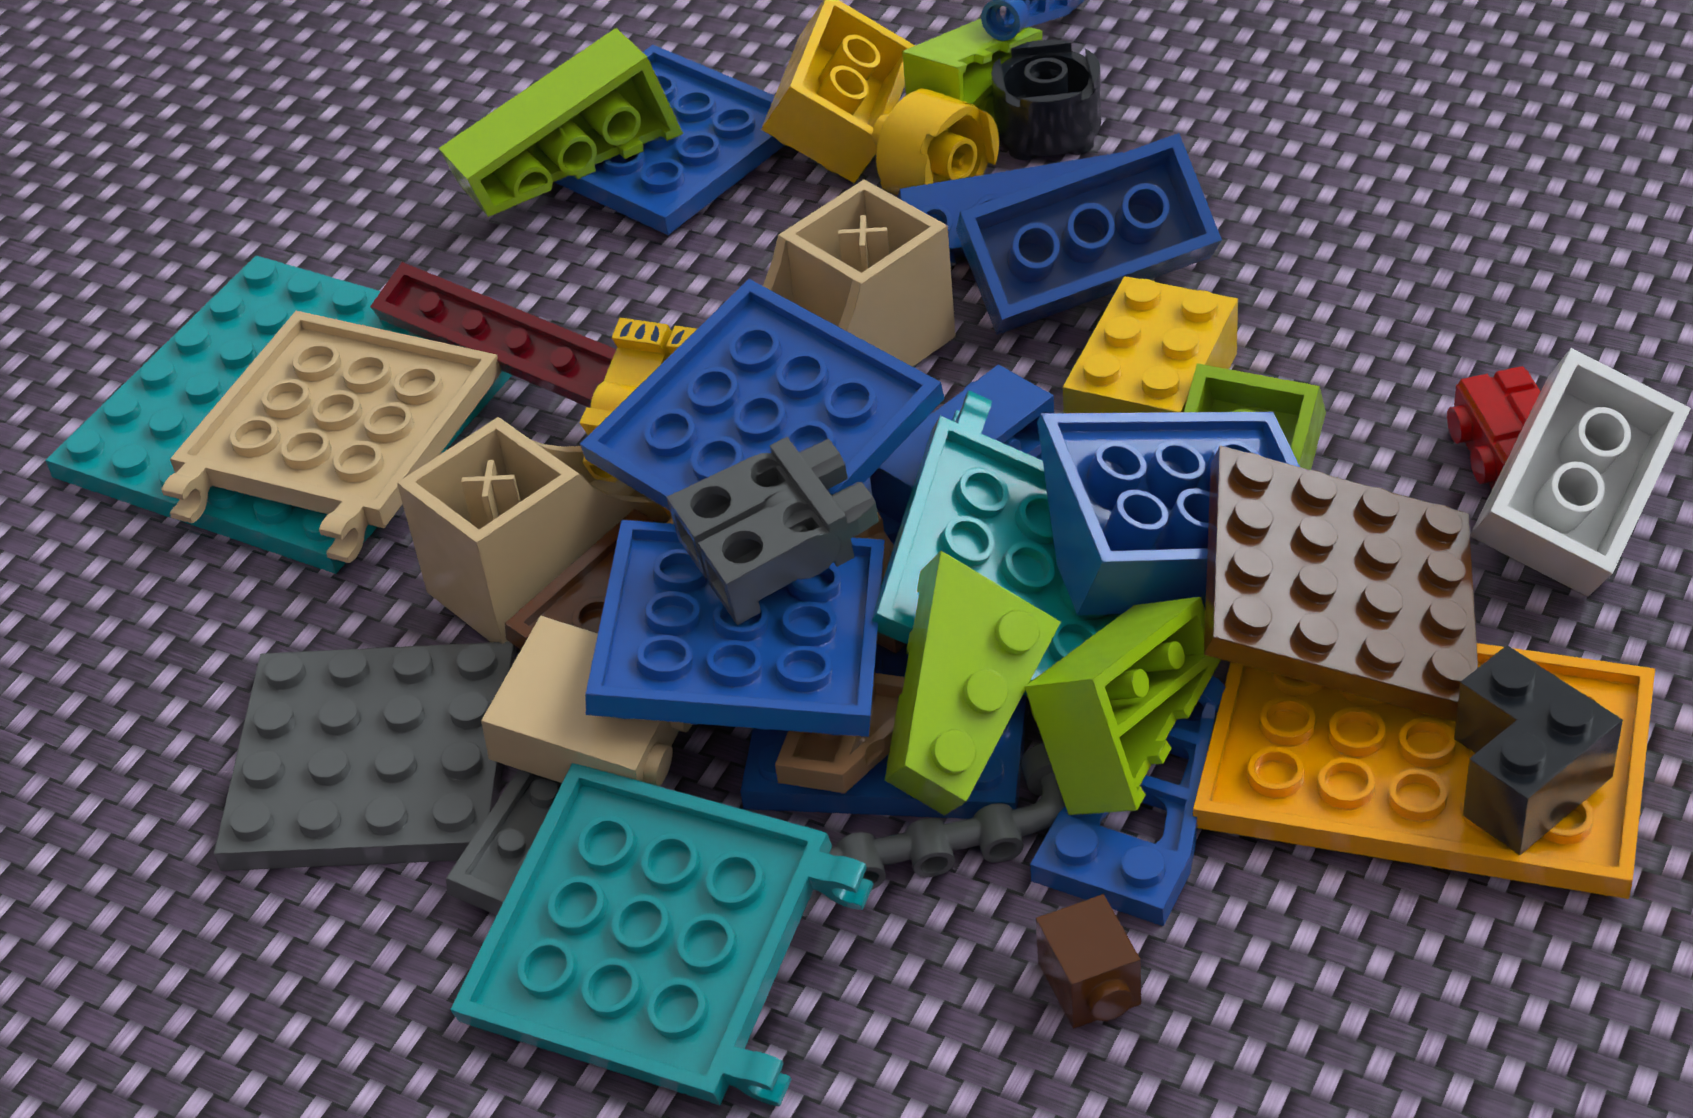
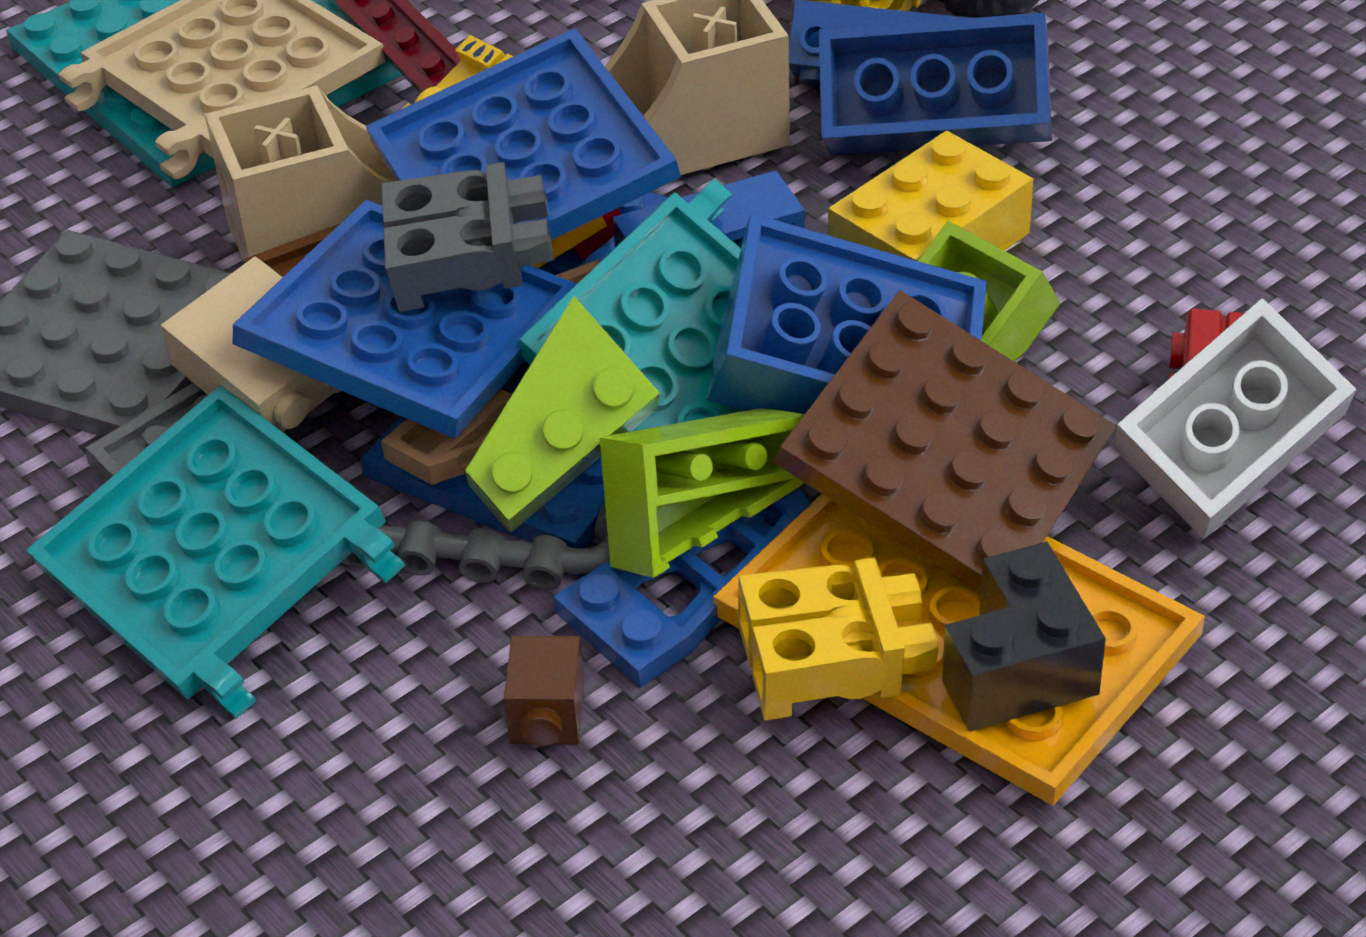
camera: 20 degrees right, 0 degrees up
none -> yellow hips [738,557,938,721]

